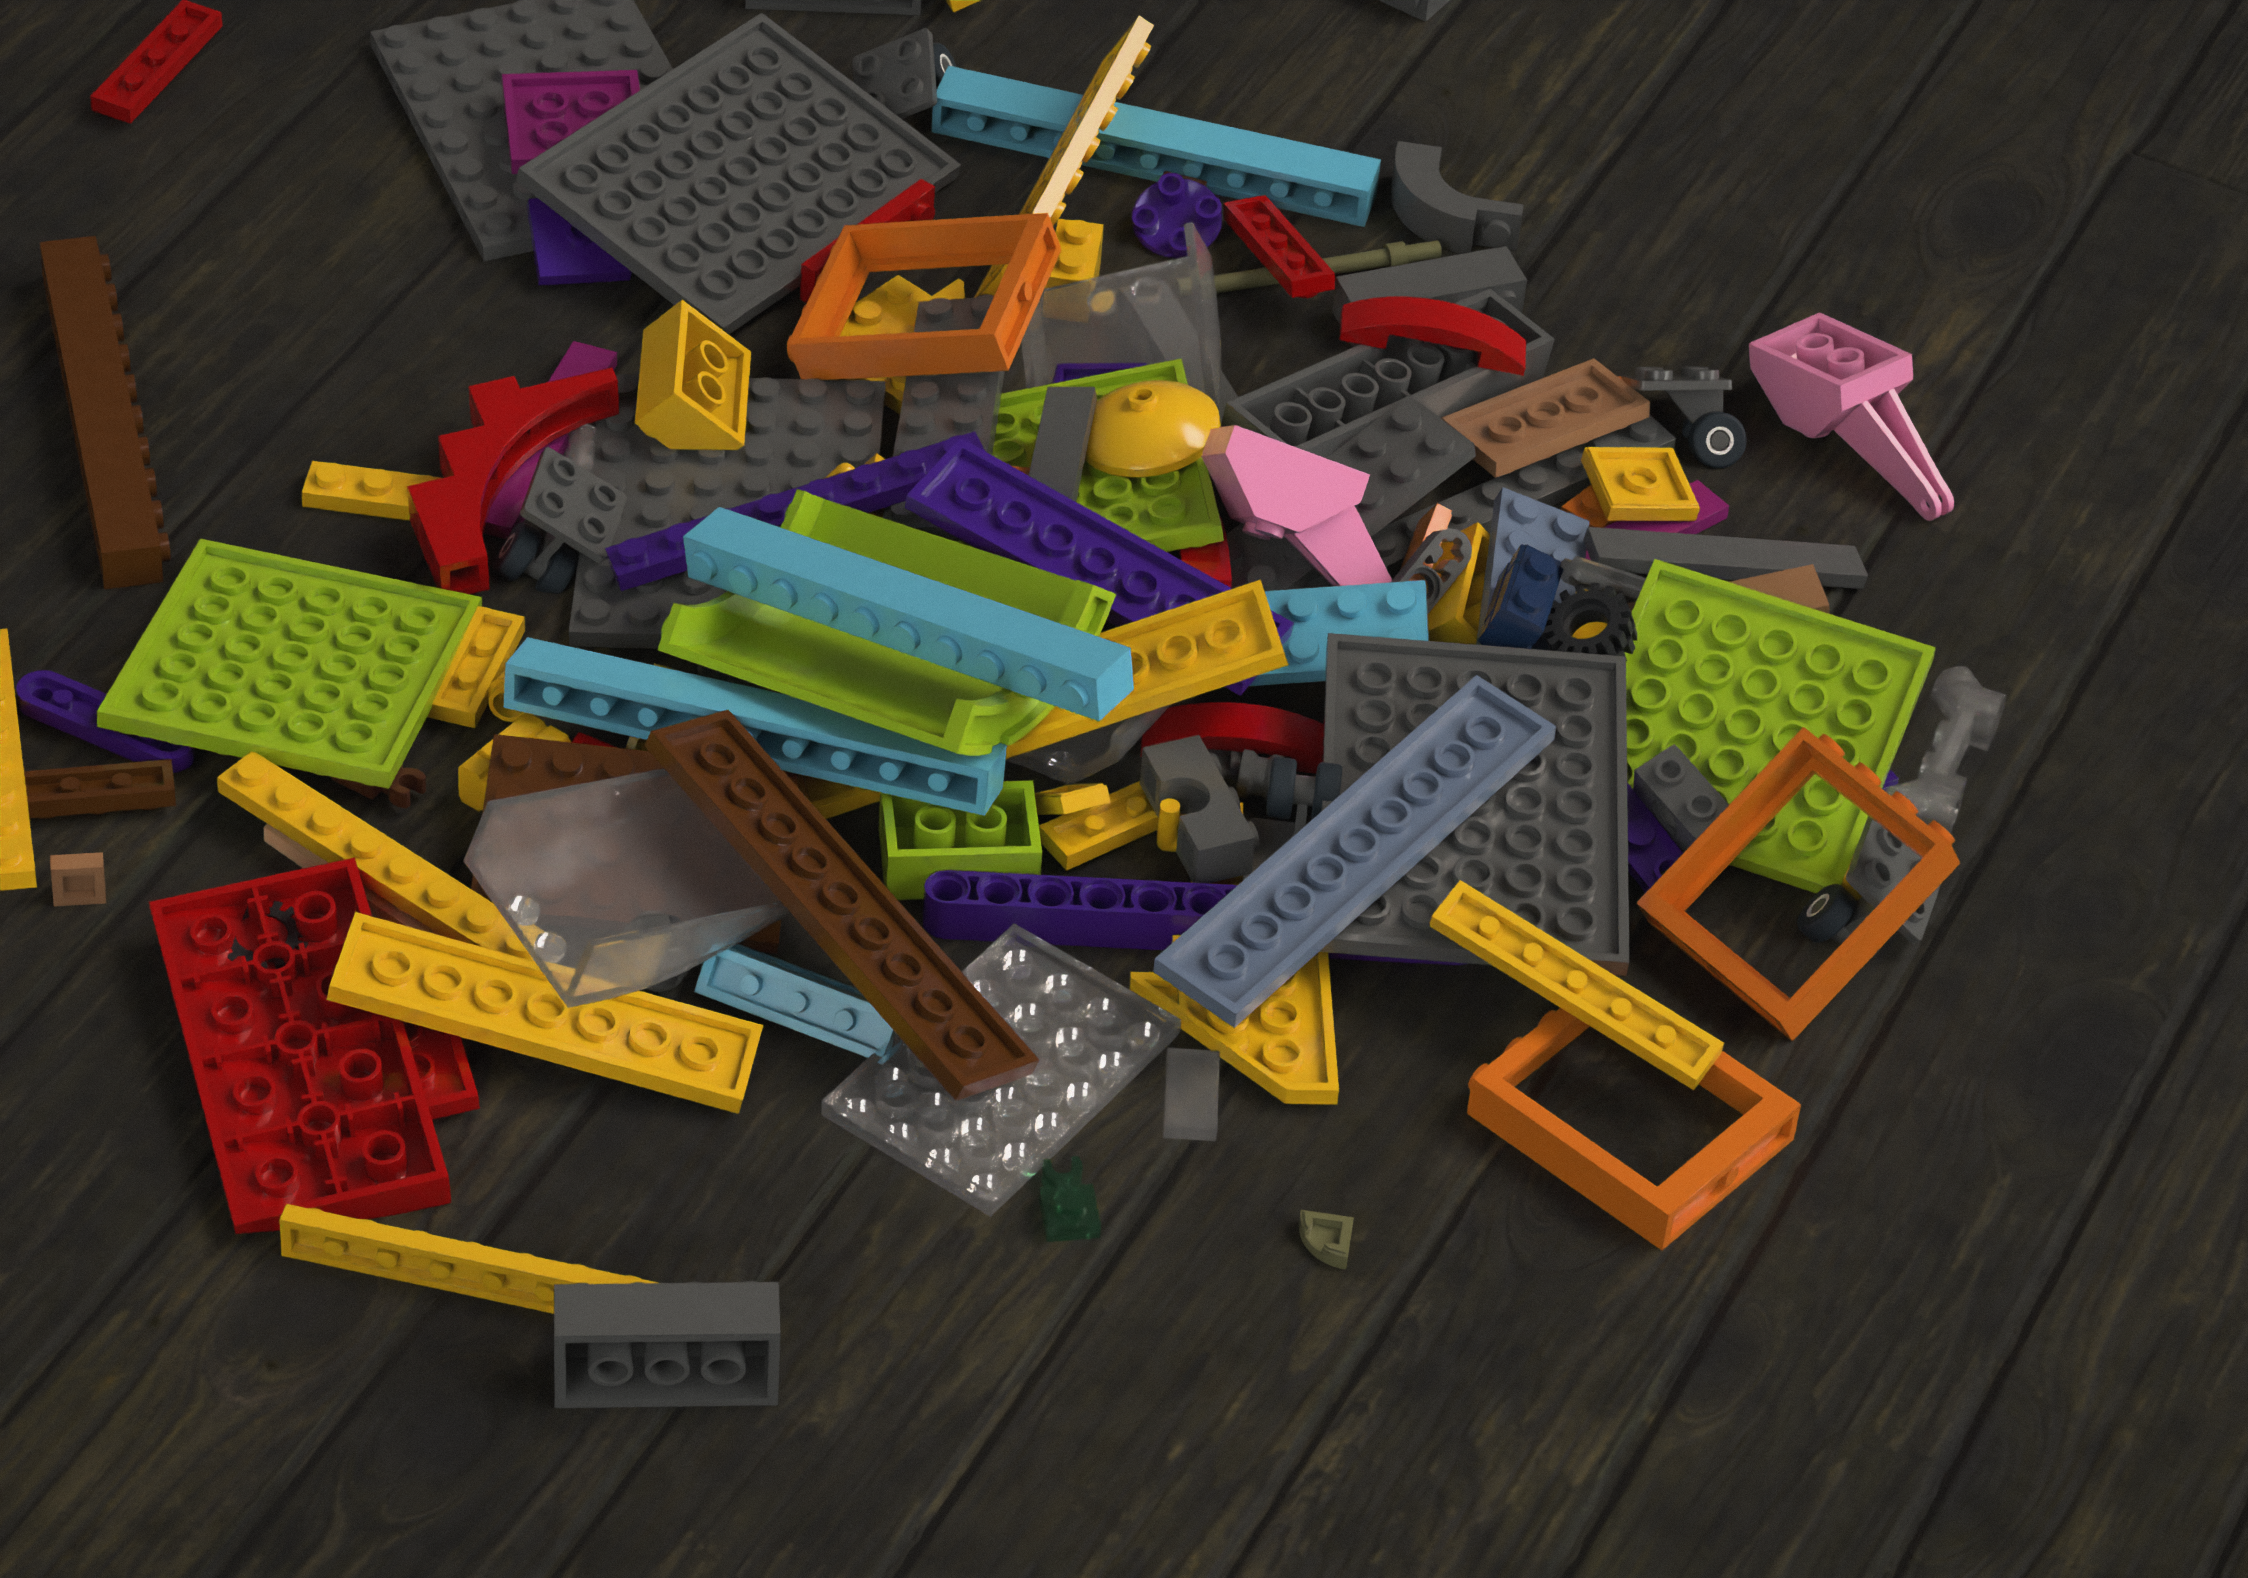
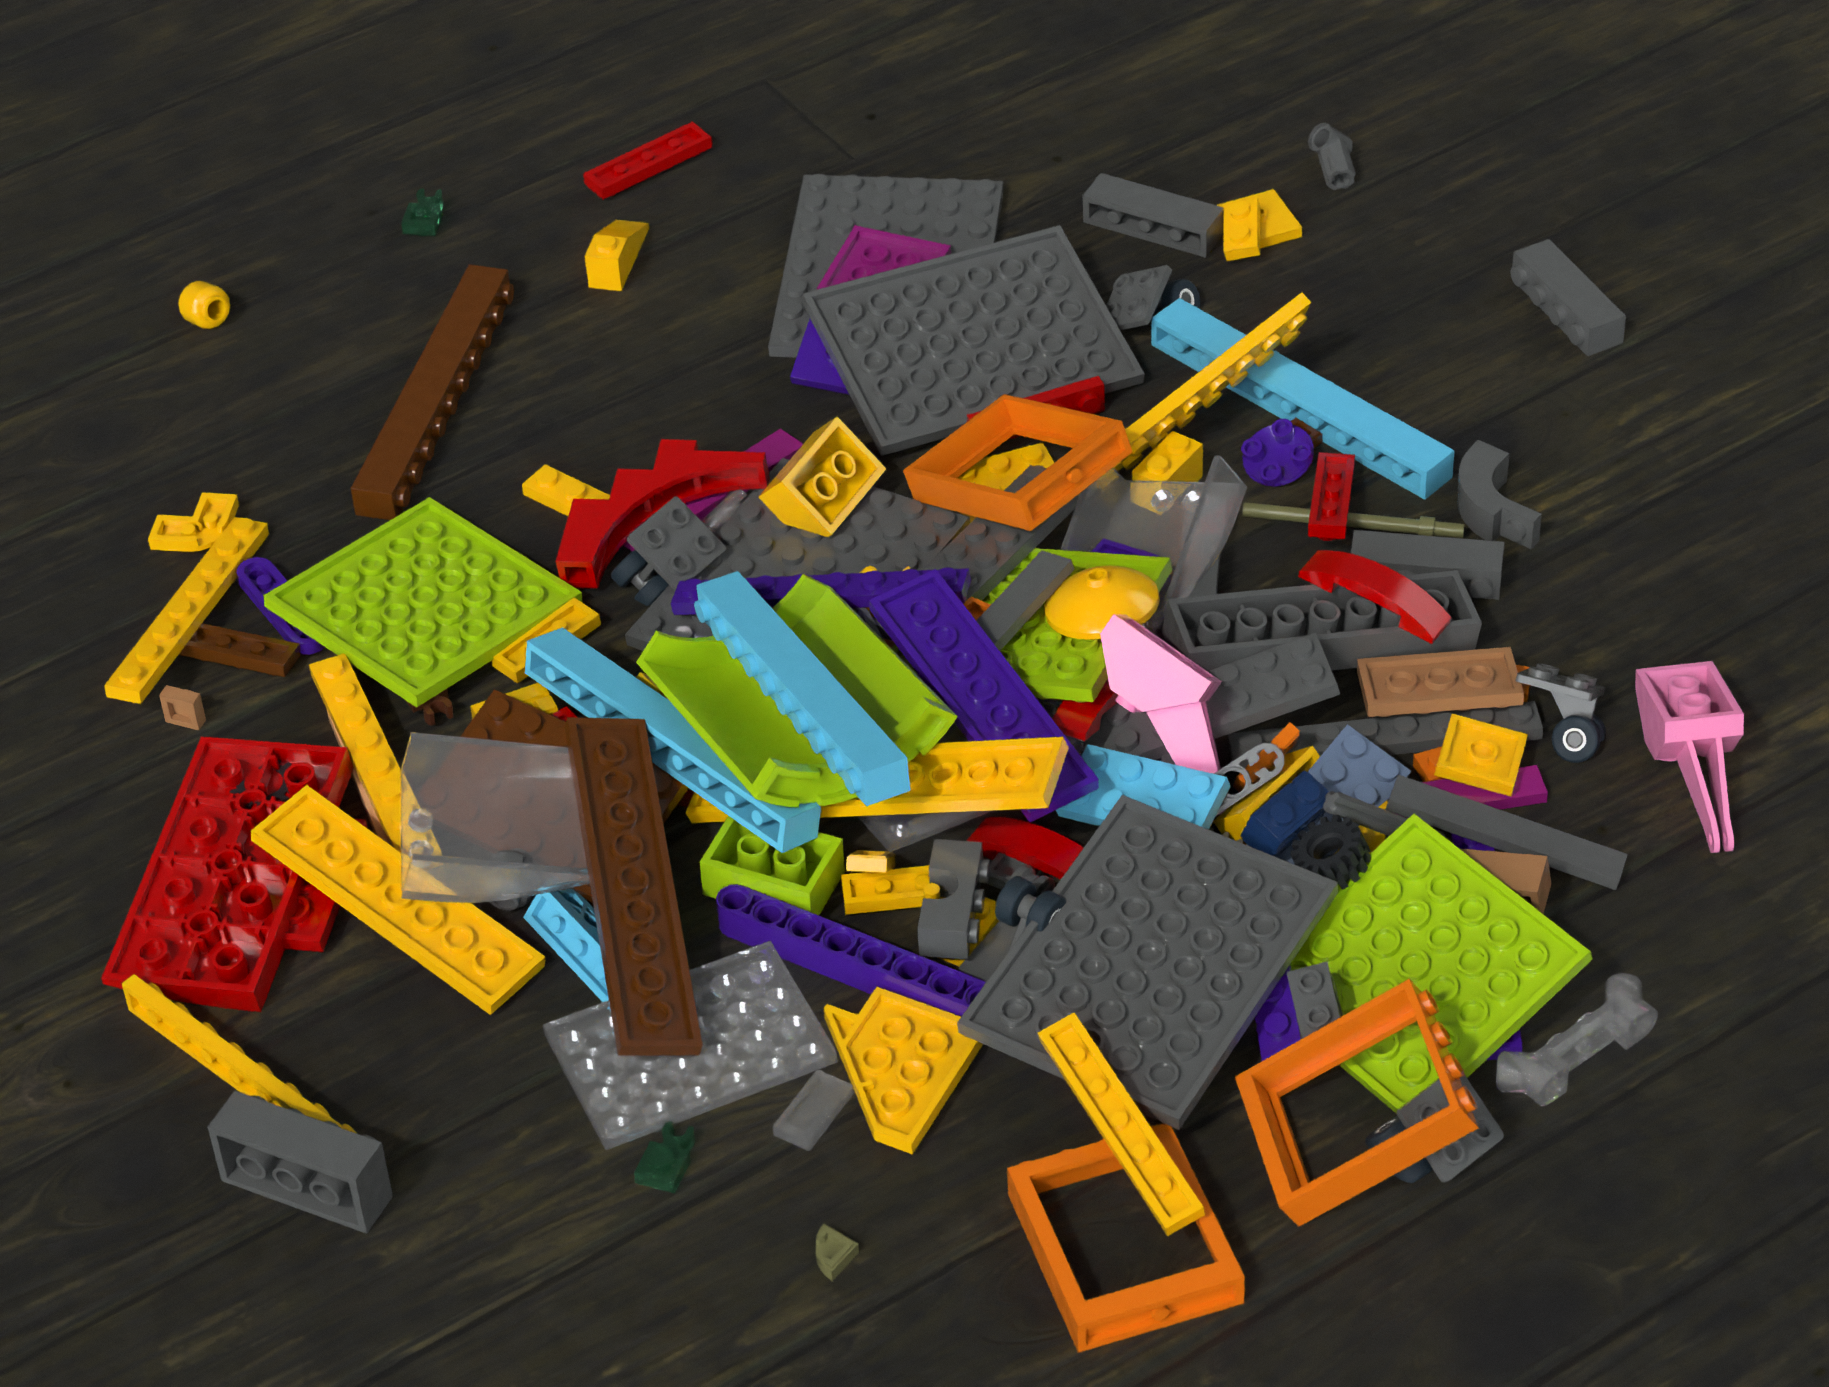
camera: 35 degrees right, 0 degrees up
sand blue plate [1153,675,1557,1028] -> none
none -> yellow slope [585,220,649,291]

